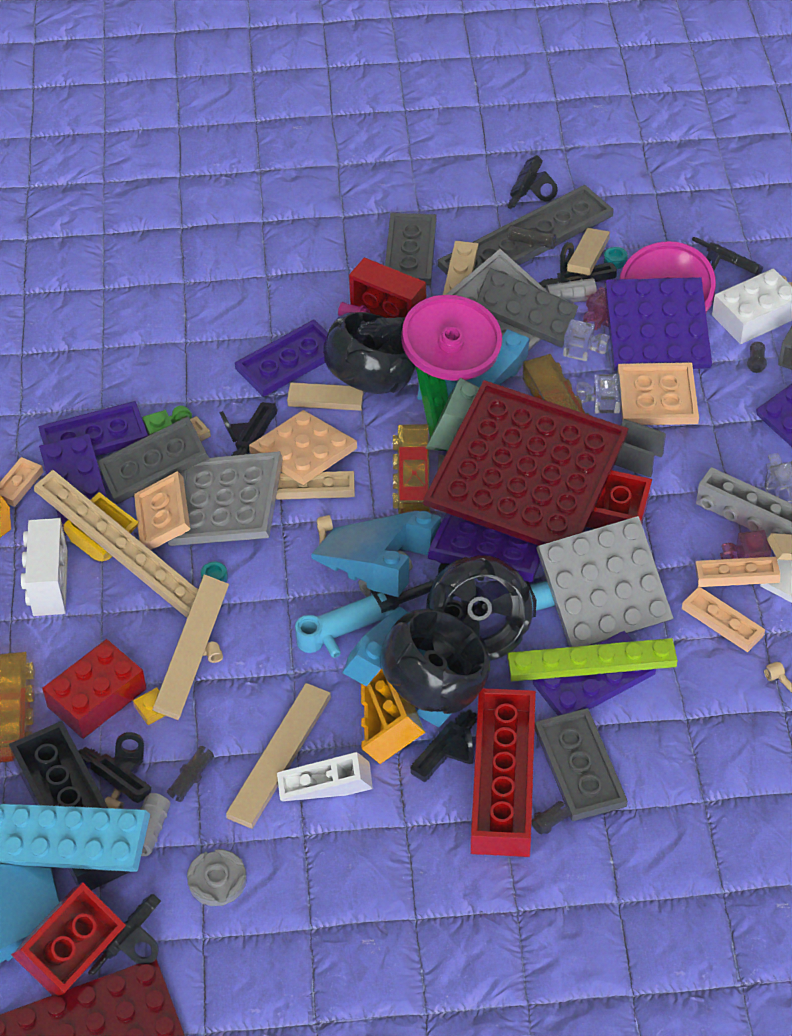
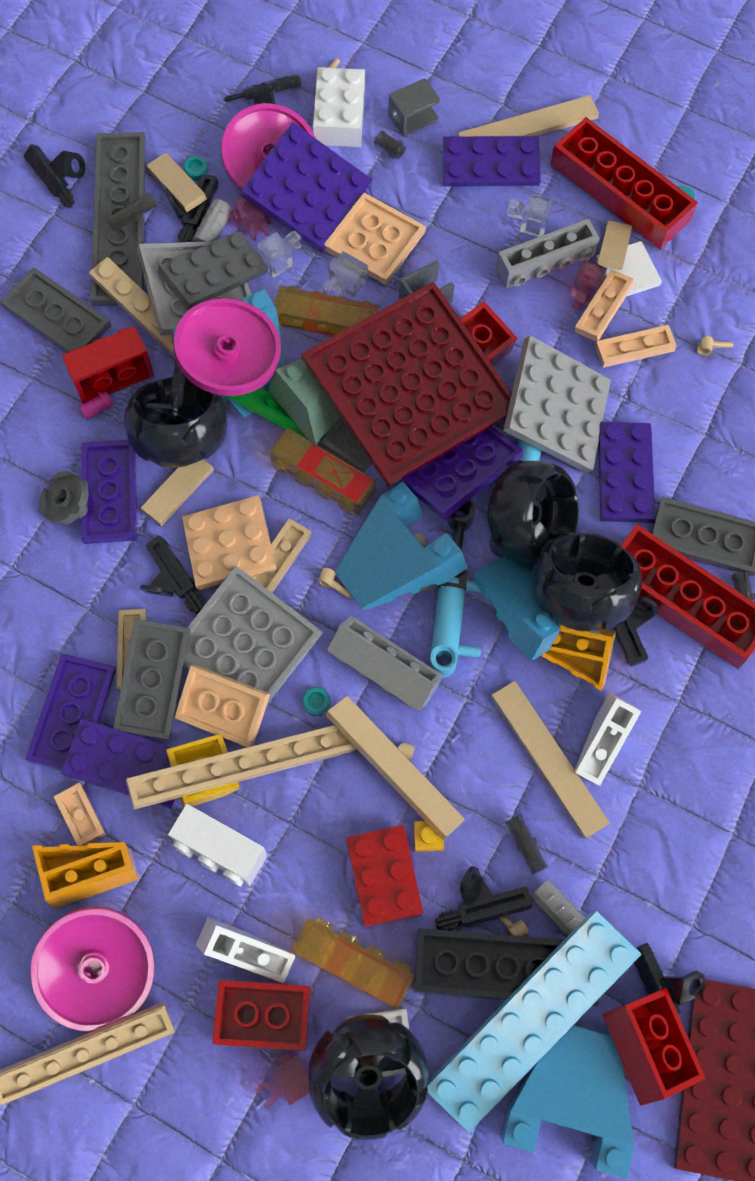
camera: 60 degrees left, 20 degrees up
bright green plate [142,405,192,436] -> none
light grey tile [187,849,246,906] -> none
lime plate [507,638,678,682] -> none
none -> dark grey plate [40,471,89,525]
none -> light grey brick [327,616,443,712]

